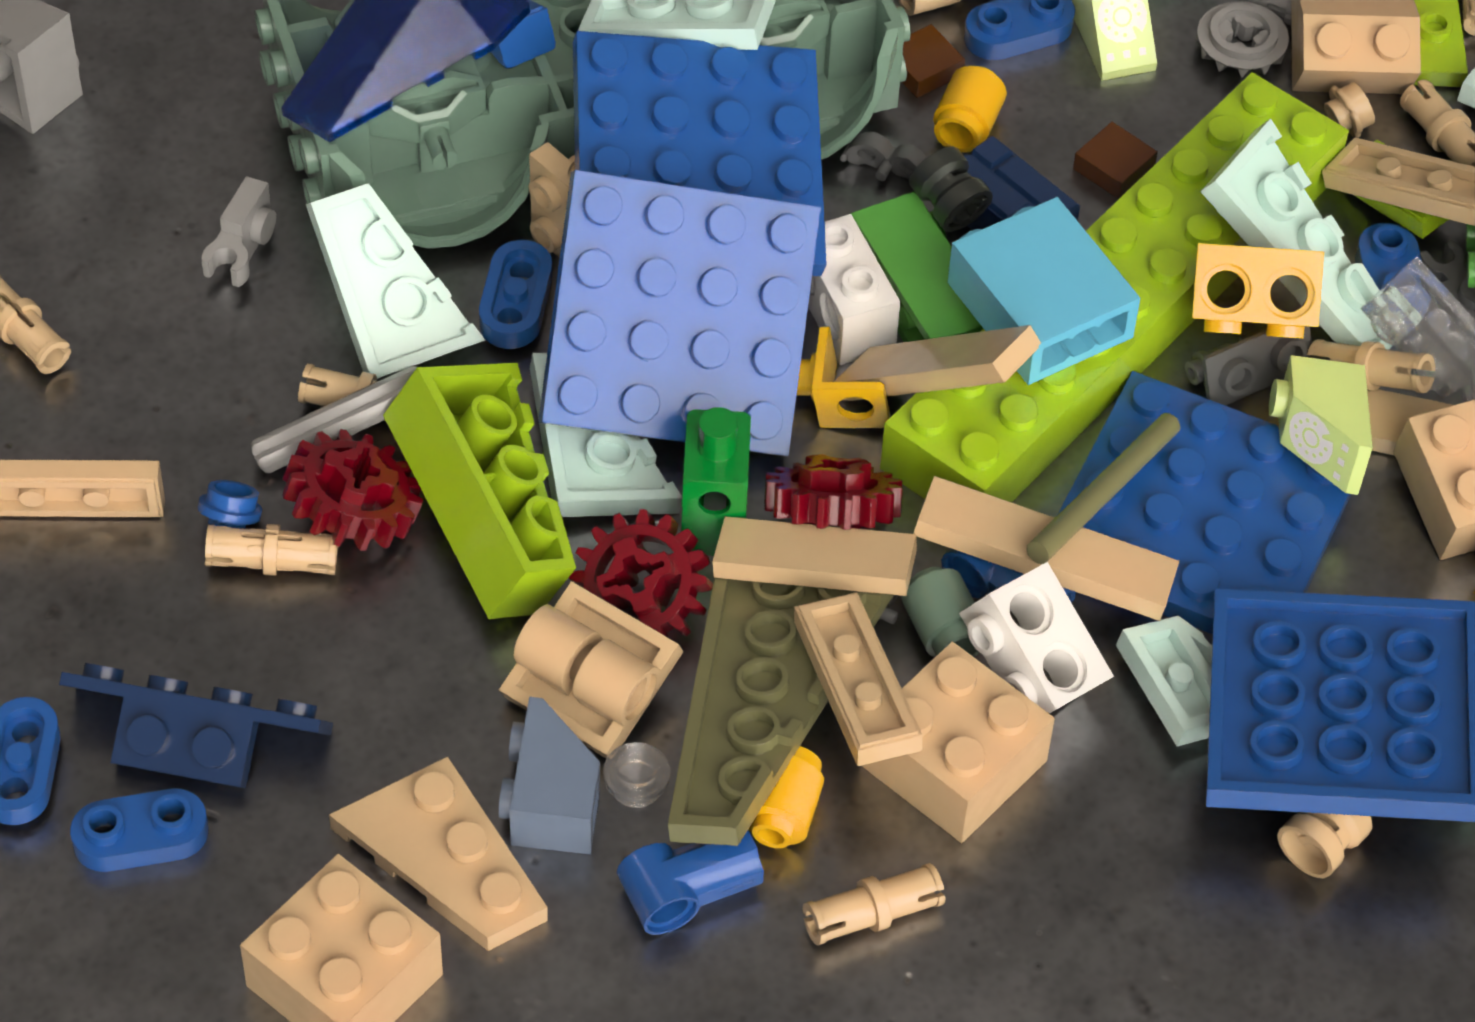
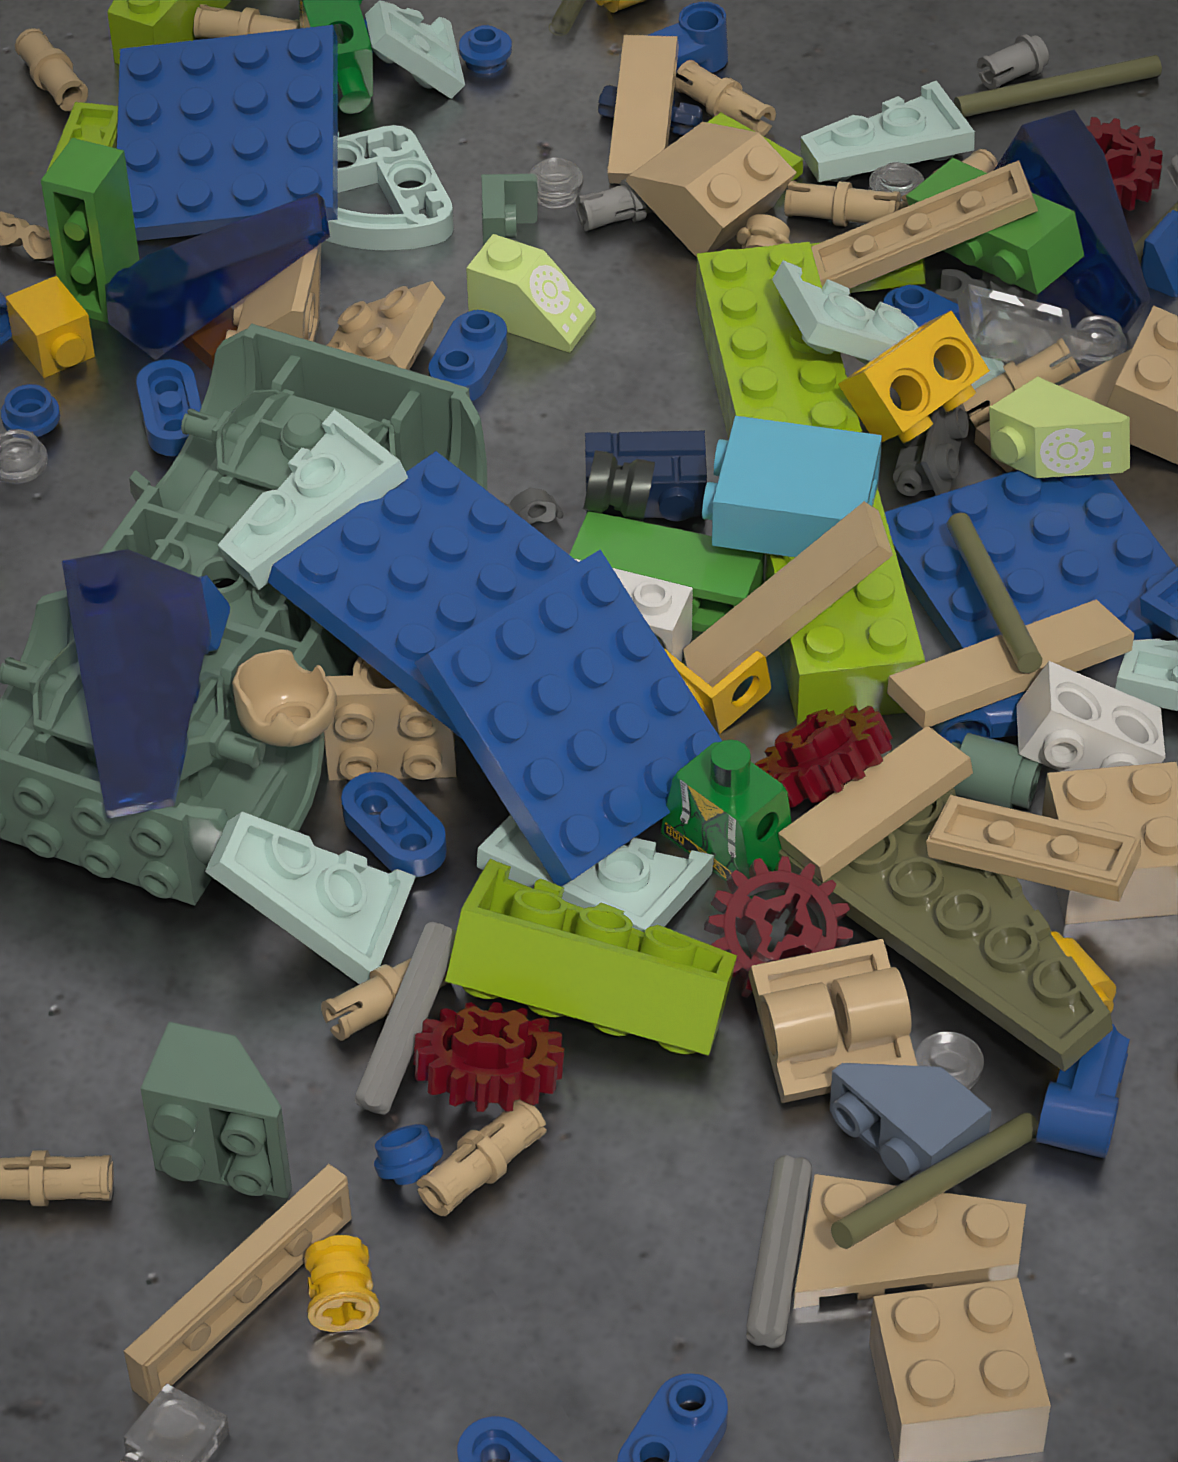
camera: 45 degrees left, 5 degrees down
dark blue bracket [59,663,333,788] -> none
light grey plate [201,176,276,287] -> none
yellow brick [933,66,1007,153] -> none
reddish brown tile [1073,121,1158,199] -> none
light grey gear [1196,1,1289,78] -> none
none -> sand green slope [140,1022,292,1199]
none -> tan hair [232,649,337,747]
none -> yellow bush [304,1235,380,1332]
none -> light grey axle [746,1155,812,1348]
none -> olive bar [831,1113,1039,1249]

